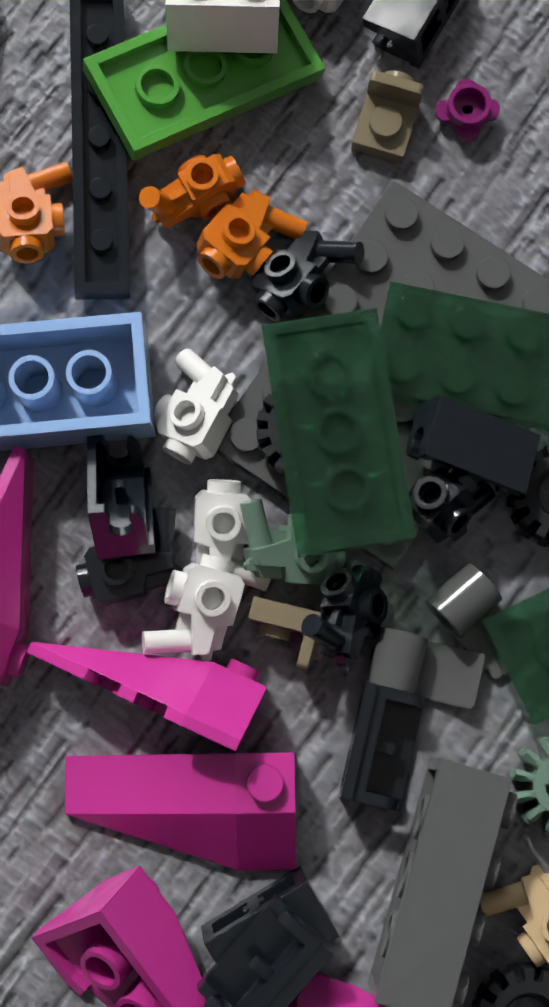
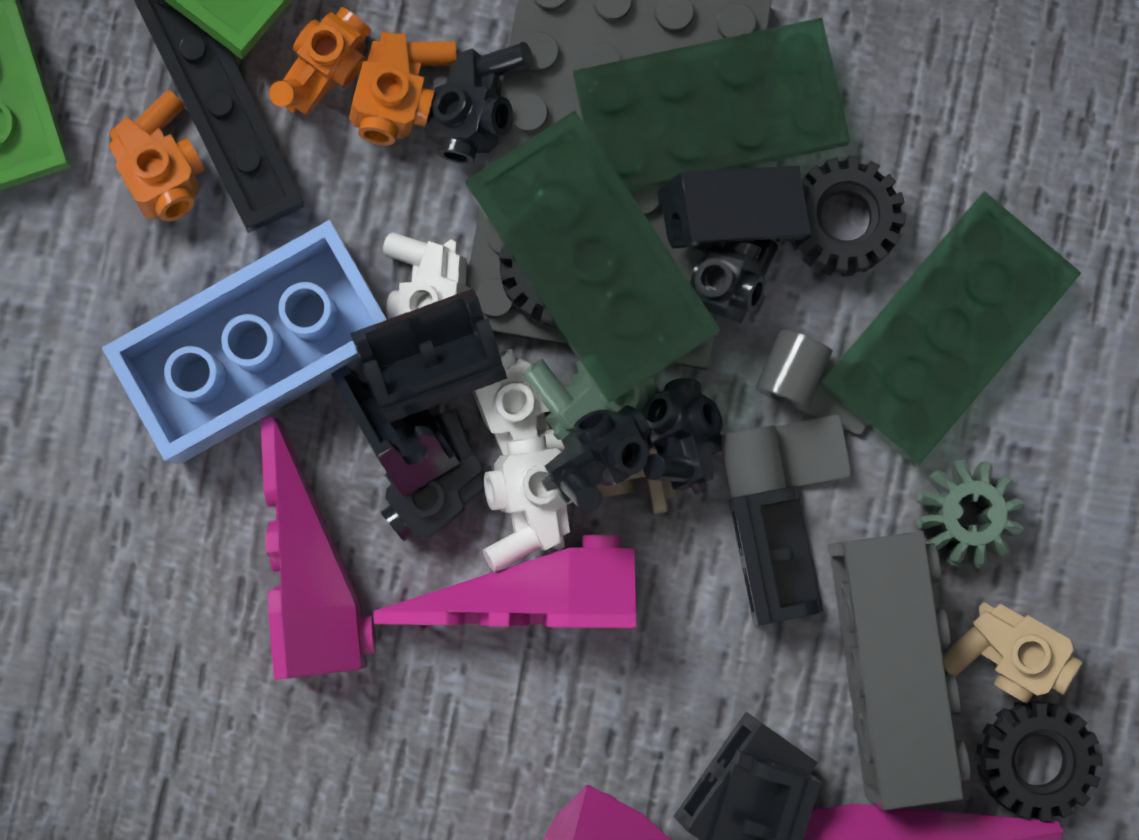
camera: 25 degrees left, 5 degrees up
dark pink wedge [65,752,296,870] -> none
none -> black hinge [350,288,508,424]
none -> black piece [541,405,651,512]

